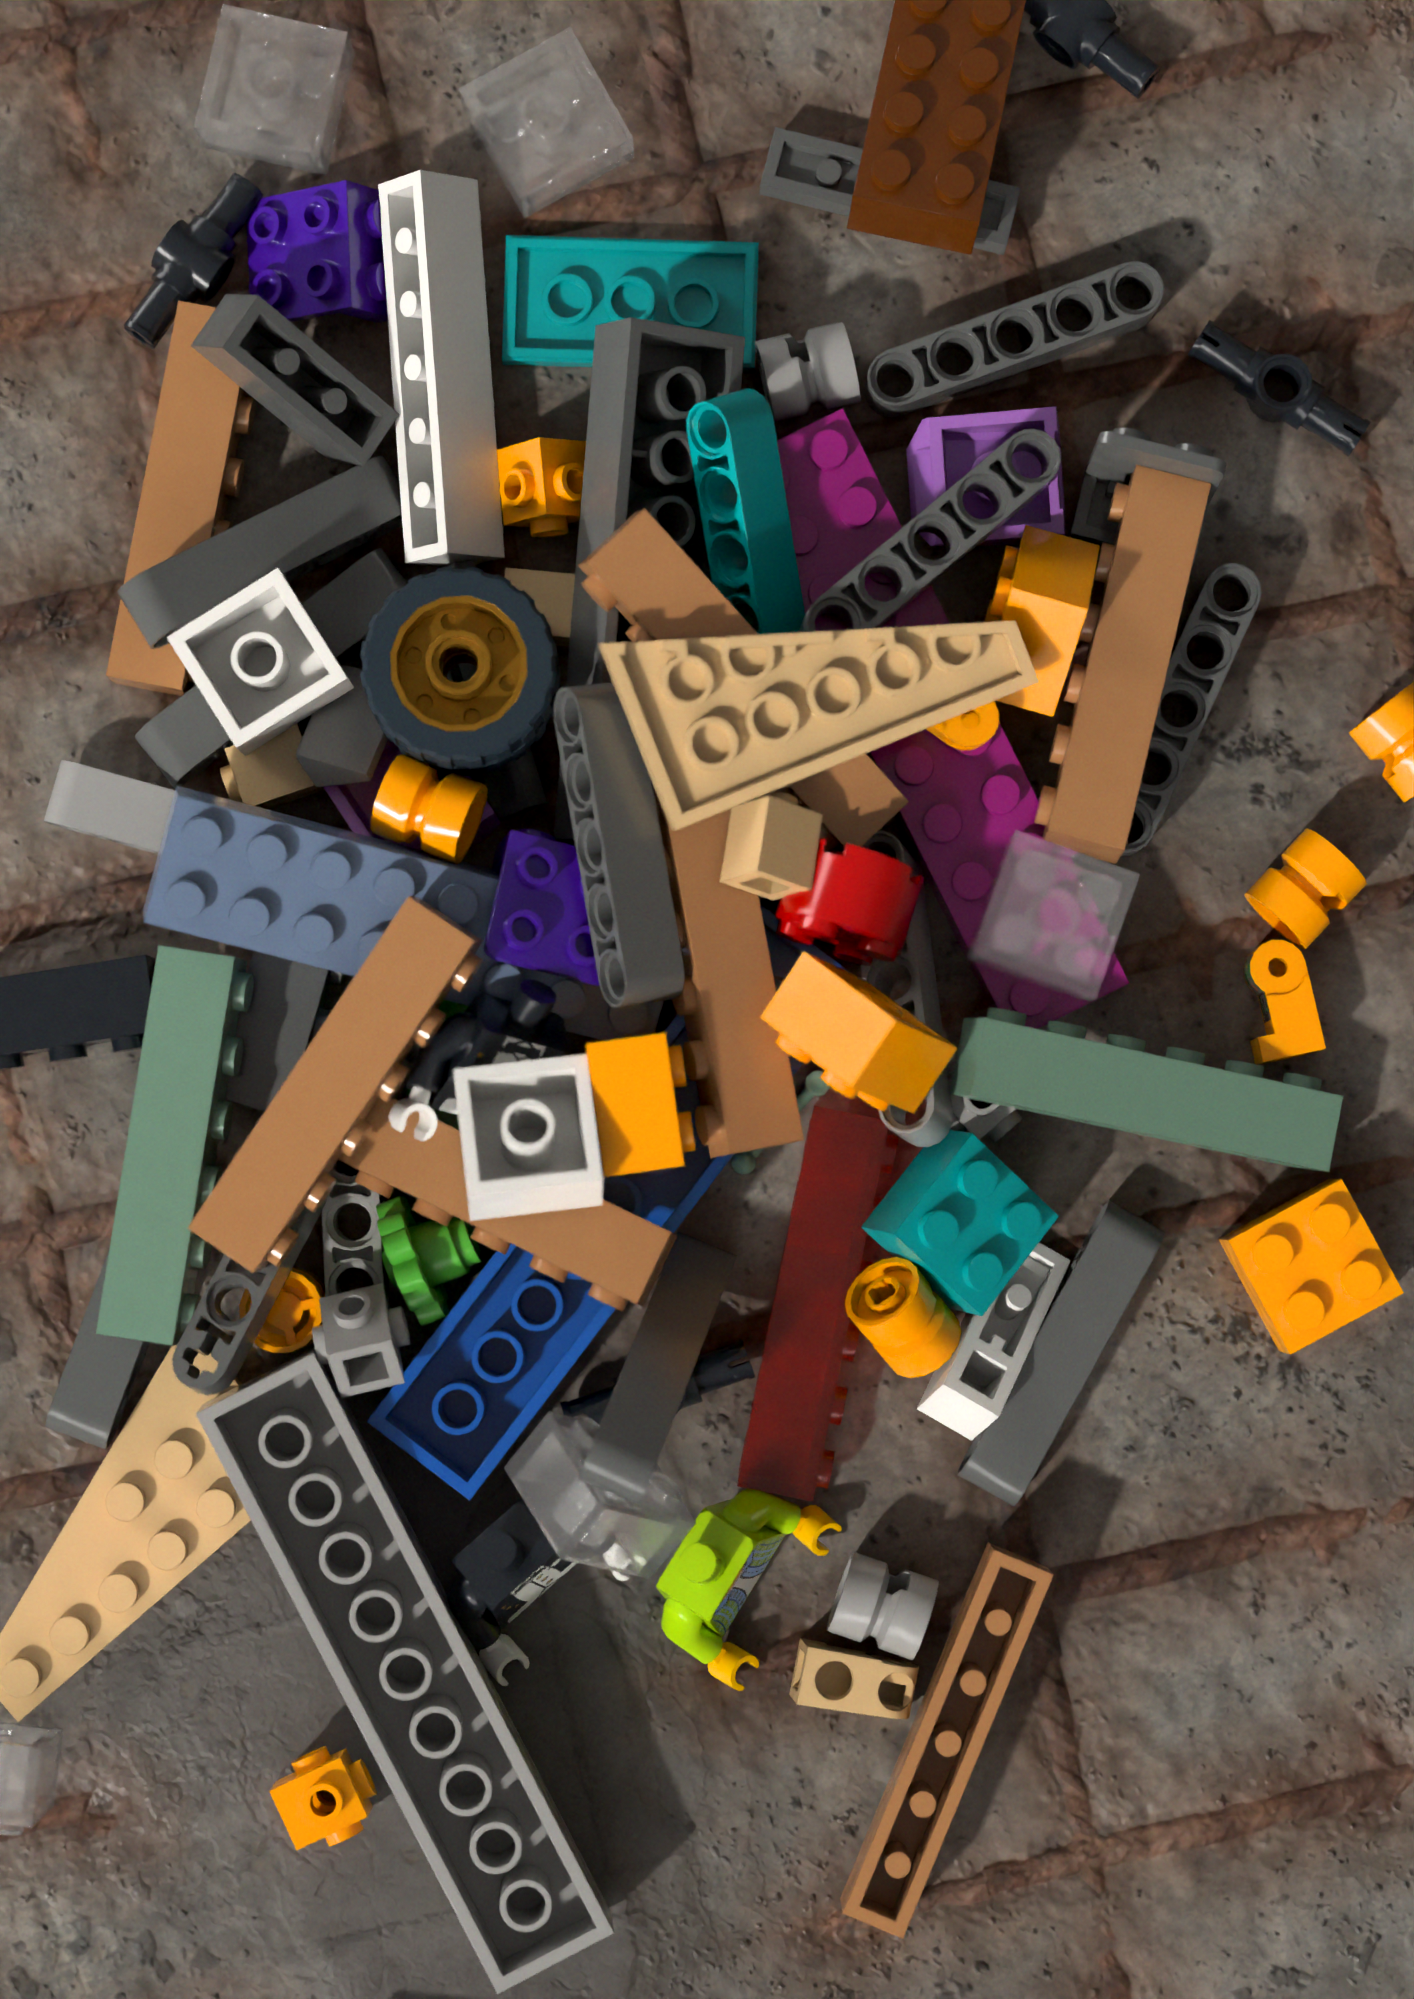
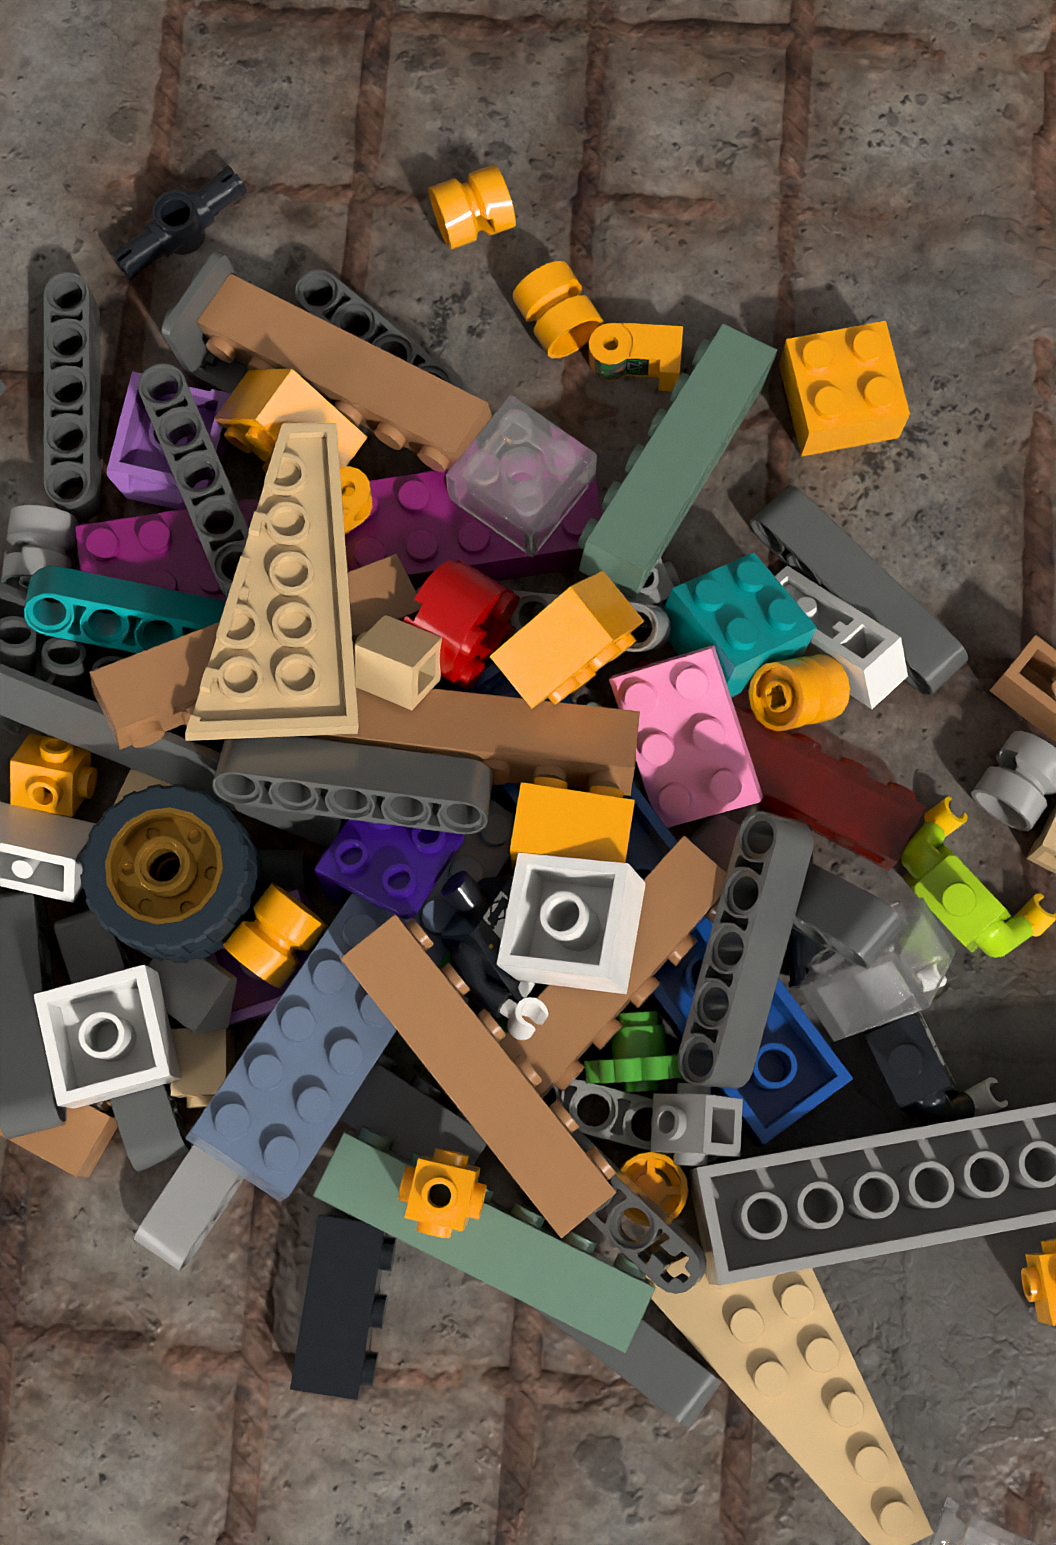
camera: 70 degrees left, 10 degrees down
none -> light orange brick [398,1148,487,1238]
none -> bright pink plate [609,645,763,828]
none -> dark grey beam [678,811,814,1089]

